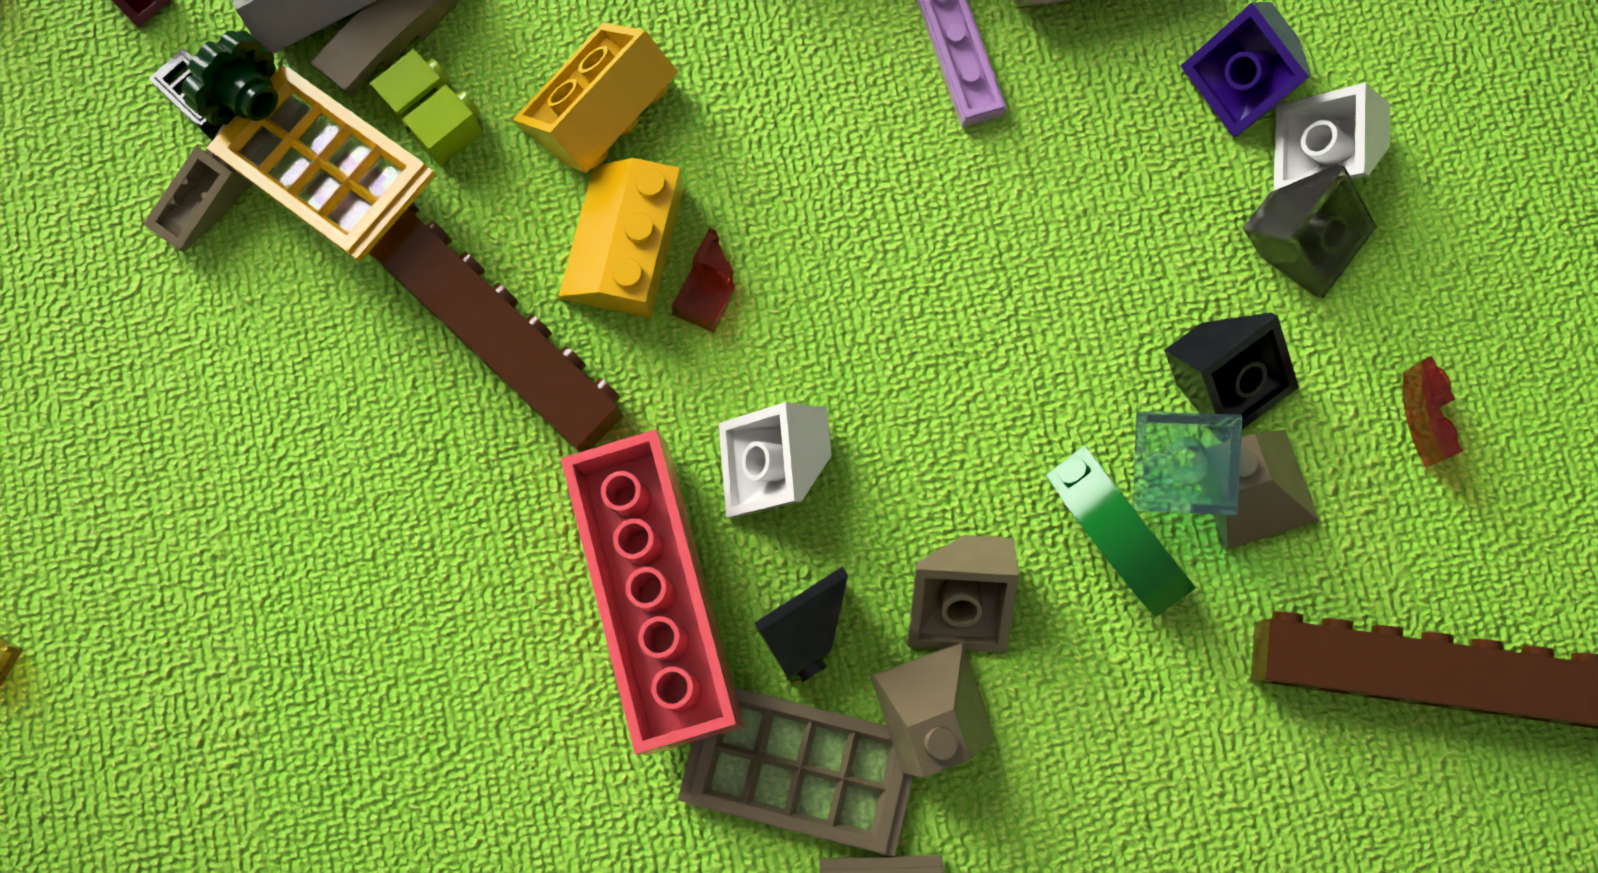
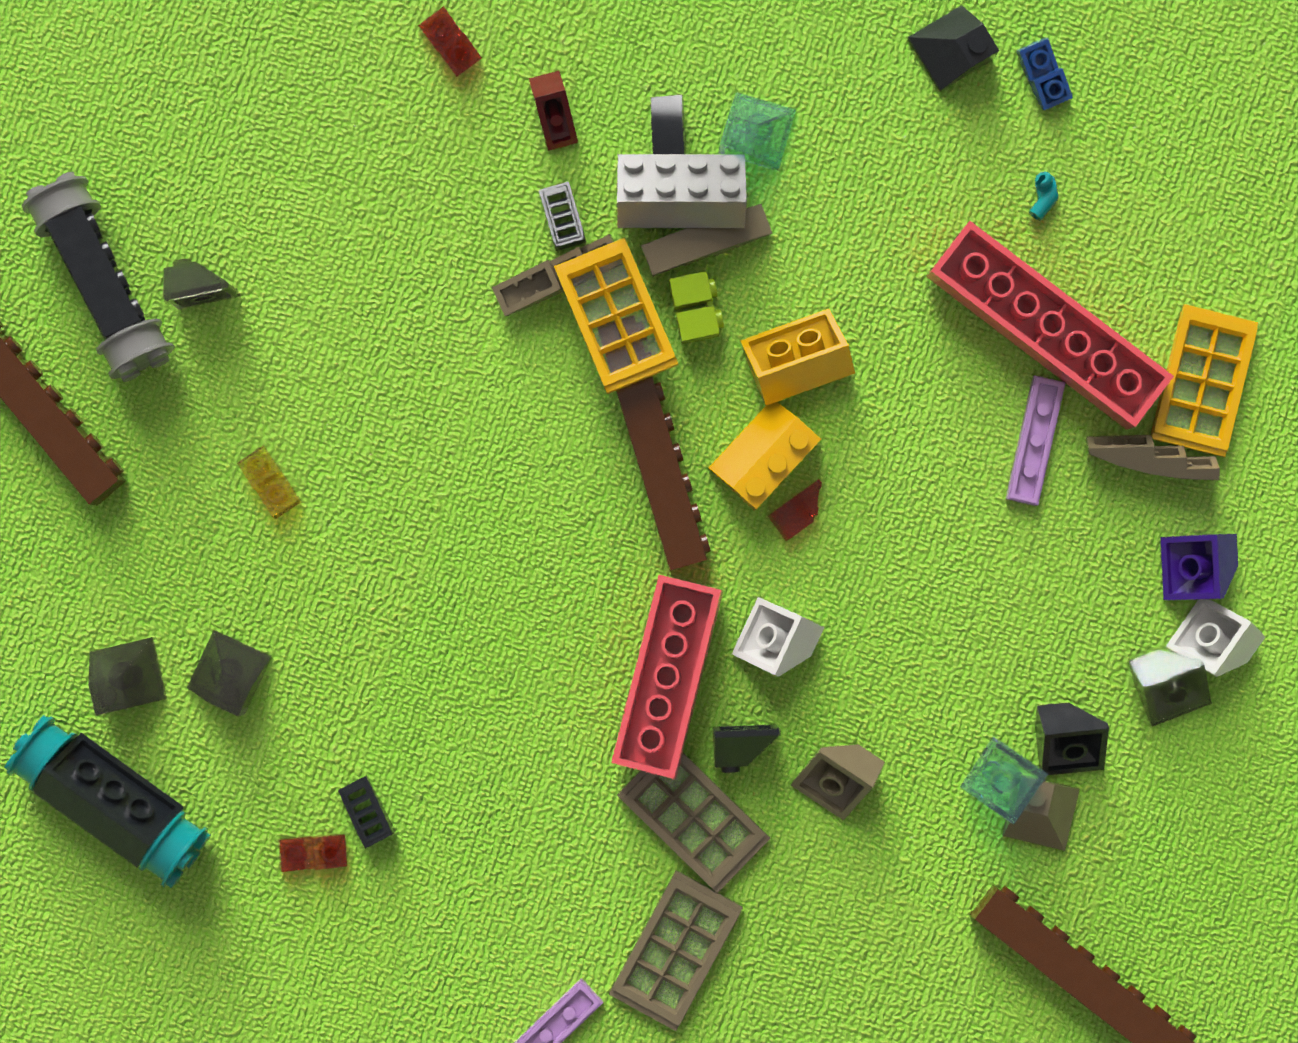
camera: 30 degrees right, 10 degrees up
dark green plant [182,31,278,126] -> none
dark tan slope [870,643,994,778] -> none
green arch [1046,446,1196,618] -> none
clear red slope [1402,356,1463,468] -> none

